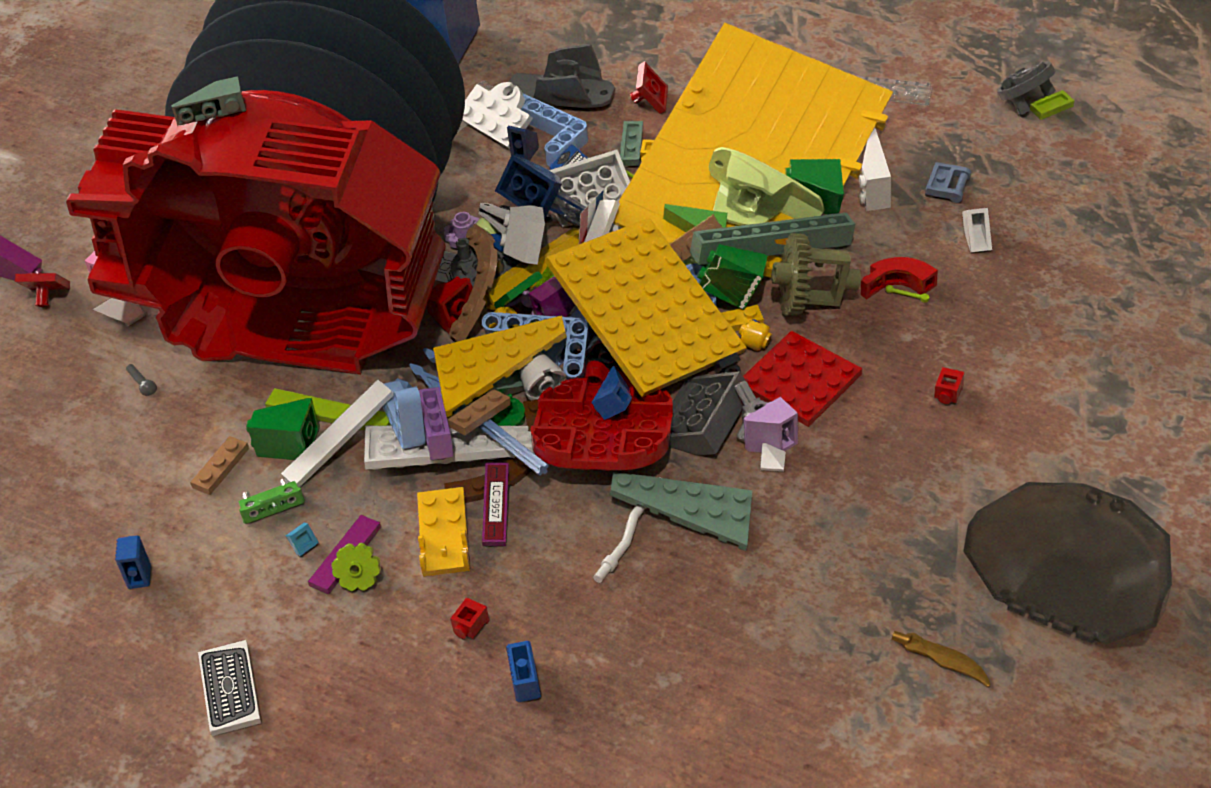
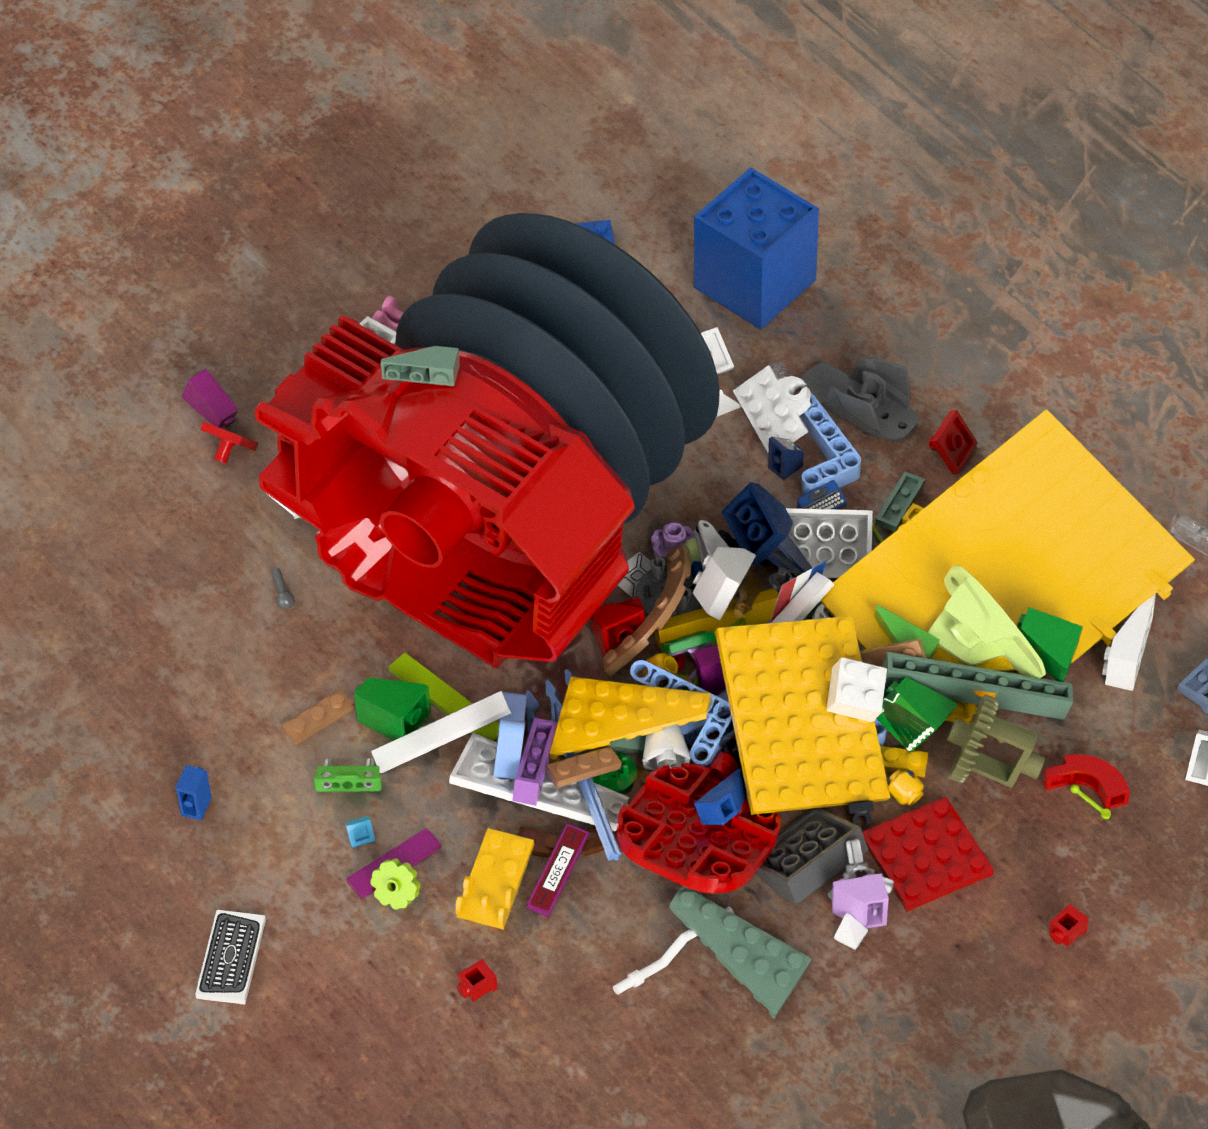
camera: 20 degrees right, 5 degrees up
blue brick [506,641,541,702] -> none
none -> pearl gold sword [733,571,762,618]
none -> white brick [826,657,887,722]

